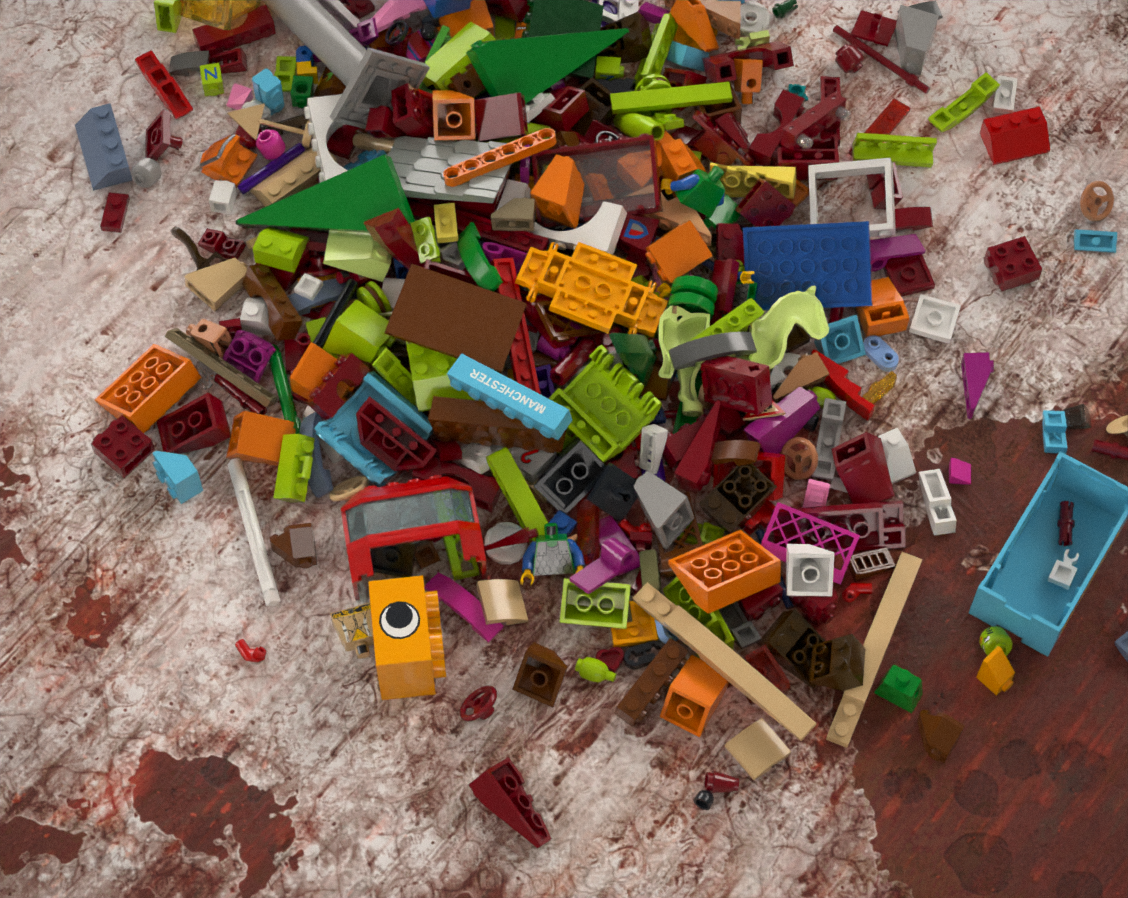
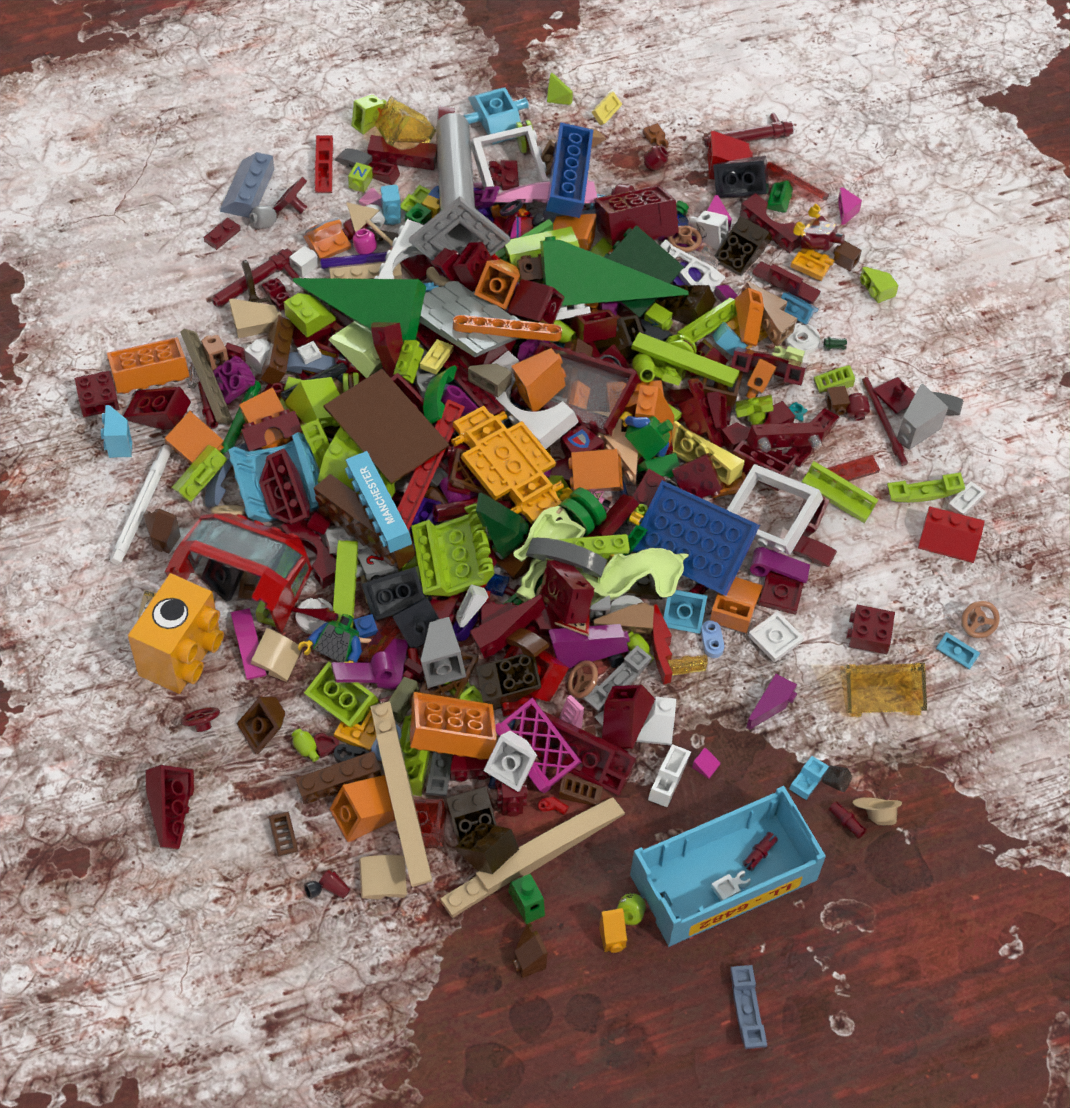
camera: 30 degrees right, 5 degrees down
red arm [235,639,266,662] -> none
none -> dark red cylinder [211,248,300,307]
none -> reddish brown slope [268,811,299,857]
none -> lime plant [736,395,773,425]
none -> lime slope [814,365,855,393]
none -> reddish brown brick [825,386,850,416]
none -> clear yellow windscreen [840,663,927,717]

